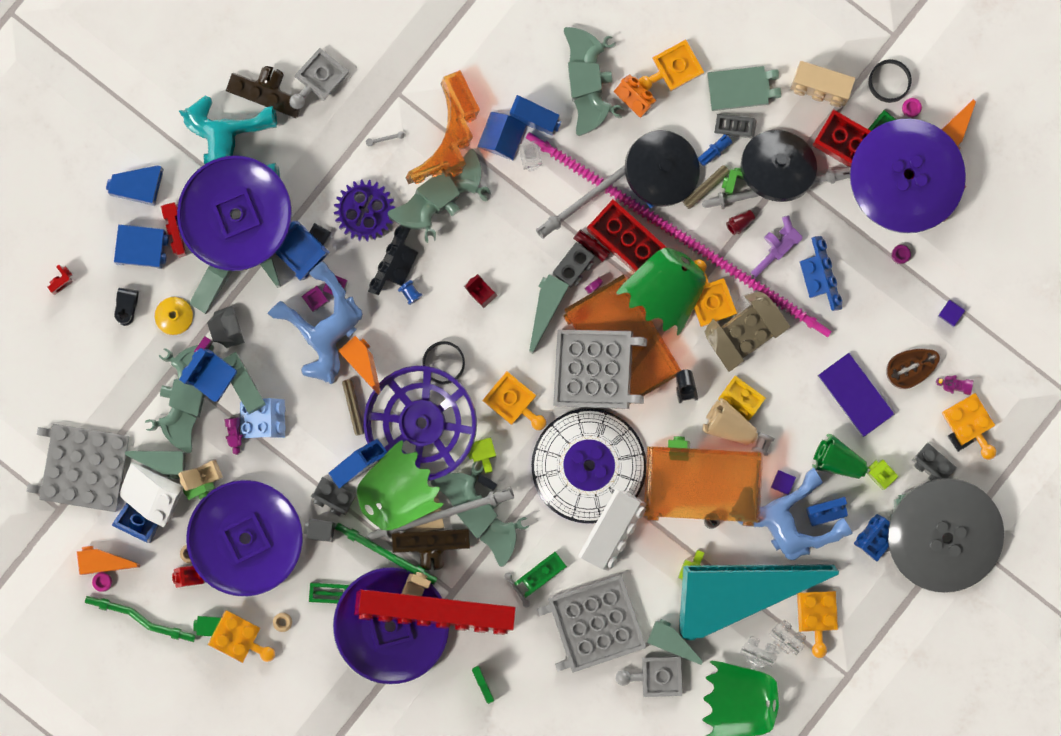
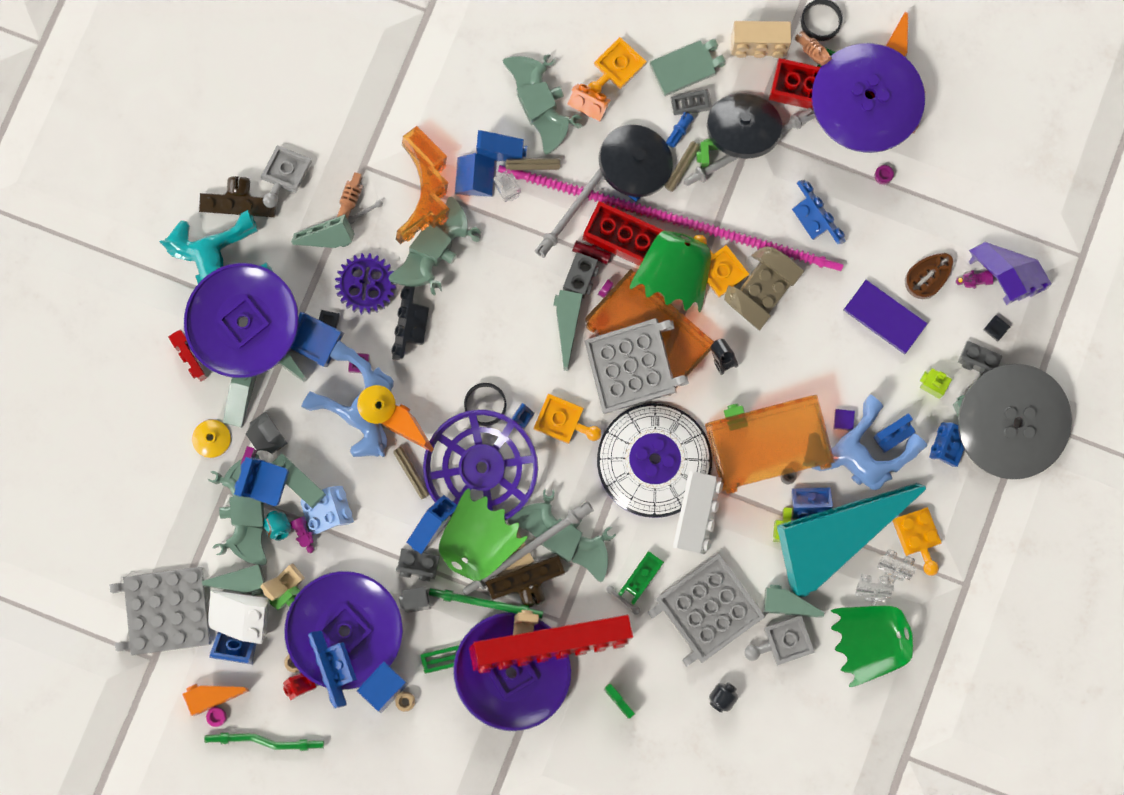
camera: 20 degrees left, 5 degrees down
red bracket [47,265,73,295] -> none
blue slope [106,165,164,206] -> none
blue panel [114,224,169,269] -> none
black piece [114,288,139,326] -> none
green brick [193,616,221,637] -> none
light orange plate [208,610,275,663] -> none
magenta tile [302,286,329,312] -> none
blue bush [398,280,423,305] -> none
dark red bracket [464,274,498,308] -> none
lime brick [468,437,496,474] -> none
black tile [478,474,498,491] -> none
tan cone [702,398,758,445] -> none
yellow bracket [718,376,766,421] -> none
dark red cone [726,210,755,235] -> none
medium lavender piece [751,215,802,278] -> none
light grey bush [752,432,774,456] -> none
green cone [812,434,868,479] -> none
dark pink tile [902,98,922,118] -> none
dark purple tile [938,300,965,327] -> none
light orange plate [942,393,996,460] -> none
none -> teal head [263,511,291,541]
none -> sand green slope [291,215,355,248]
none -> blue bracket [308,630,357,709]
none -> nougat hinge [336,172,363,220]
none -> blue slope [356,662,408,713]
none -> yellow dish [357,385,395,424]
none -> dark tan axle [505,159,561,170]
none -> blue slope [511,403,534,429]
none -> black head [709,682,738,713]
none -> blue bracket [791,488,833,519]
none -> nougat hinge [795,31,832,66]
none -> panel [969,242,1052,305]

